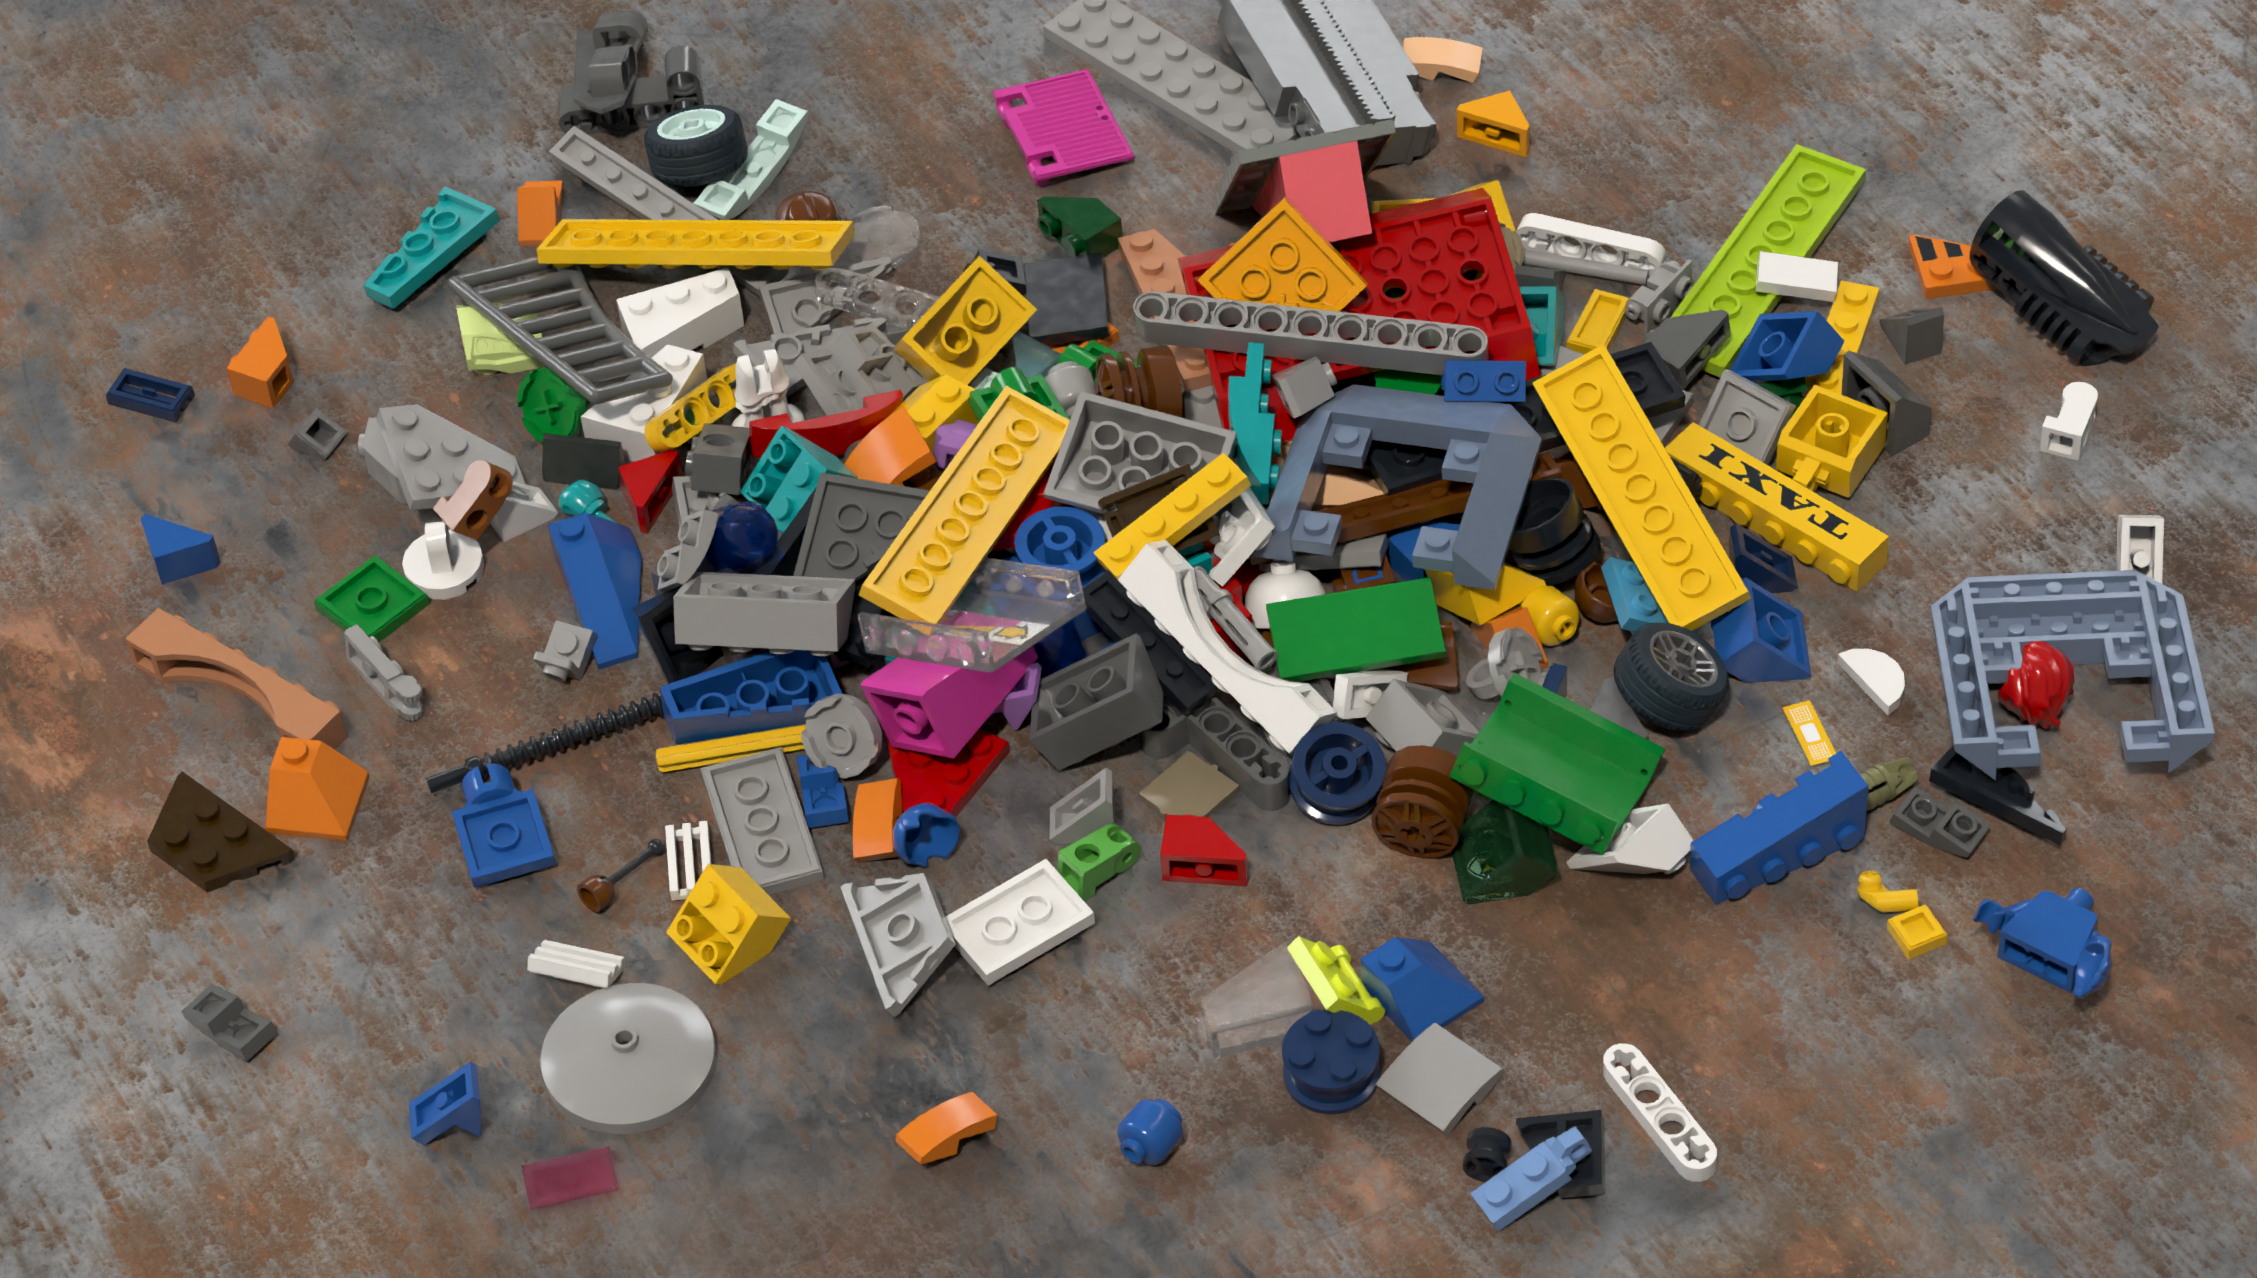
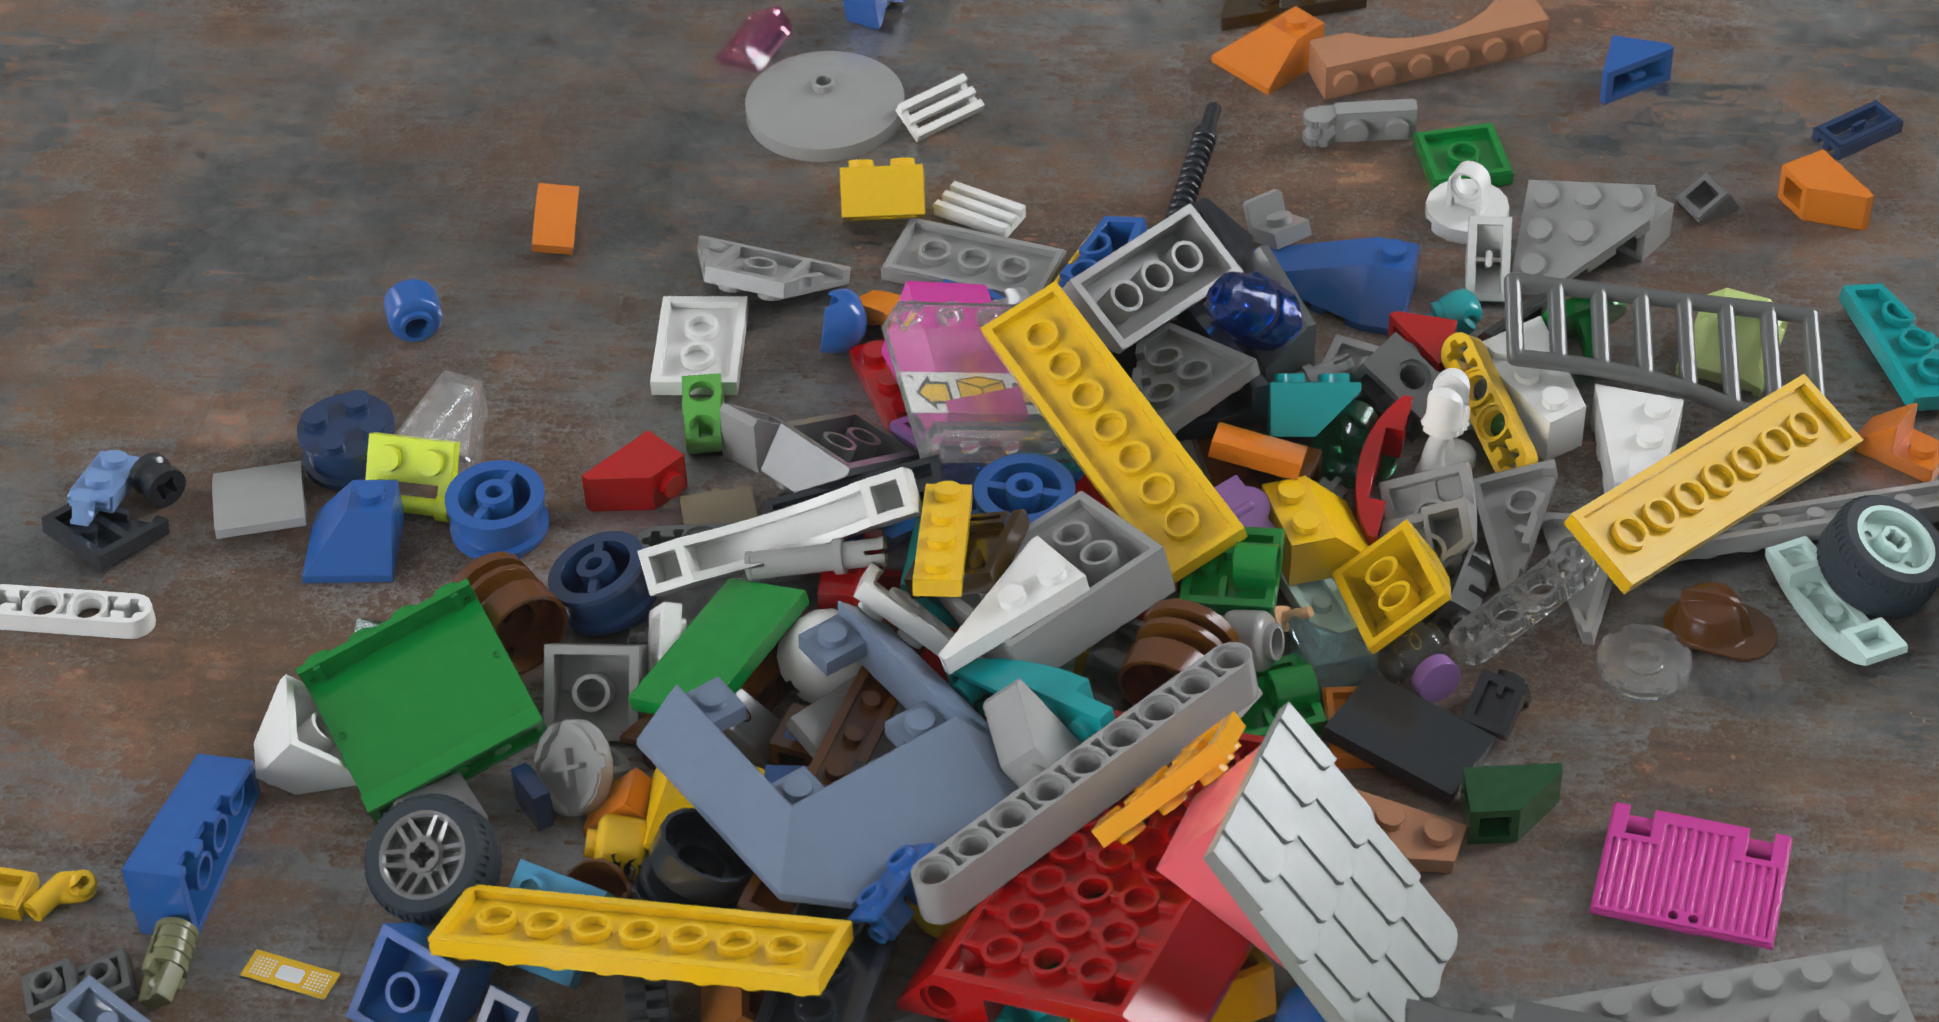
camera: 125 degrees right, 5 degrees down
dark orange leg [433,460,513,540] -> none
blue plate [452,763,556,888] -> none
hinge [577,839,665,913] -> none
light grey slope [657,509,719,592] -> none
none -> blue wheel [445,460,550,559]
none -> white wing [938,536,1090,675]

